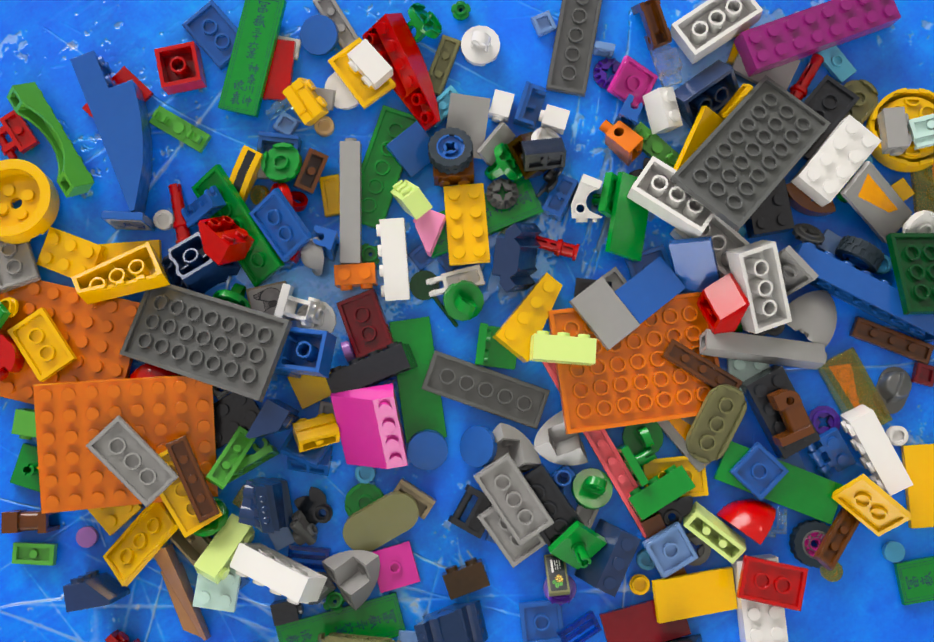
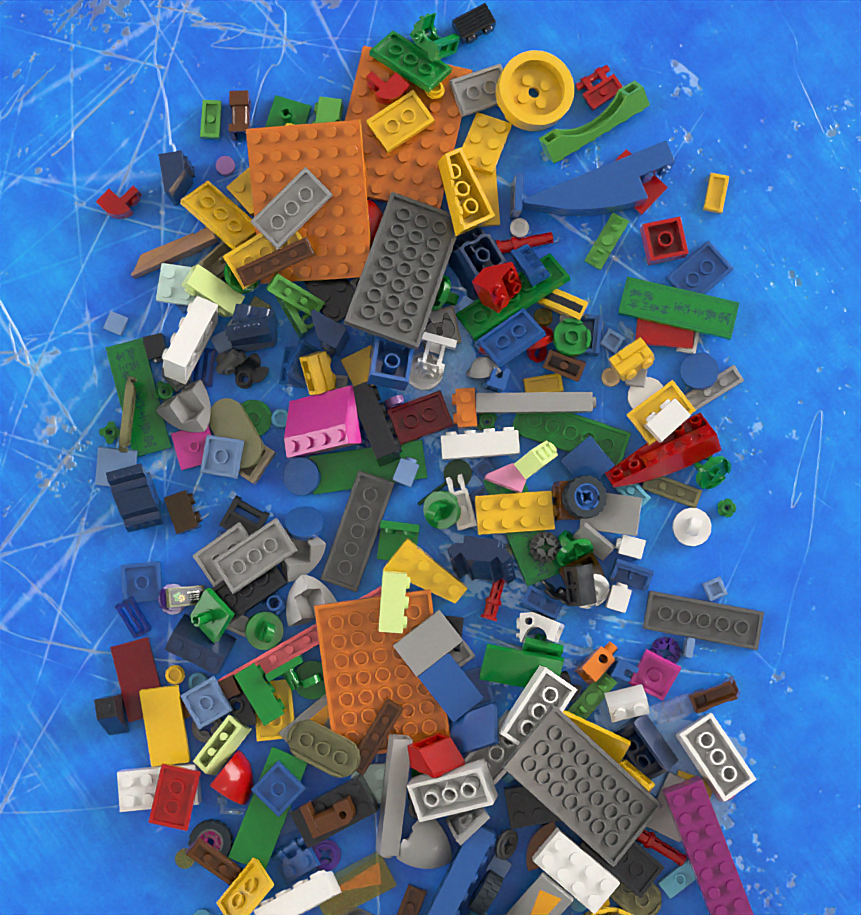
camera: 95 degrees right, 0 degrees up
none -> medium blue tile [200,435,244,479]
none -> medium blue brick [393,456,419,488]
none -> yellow tile [703,173,729,214]

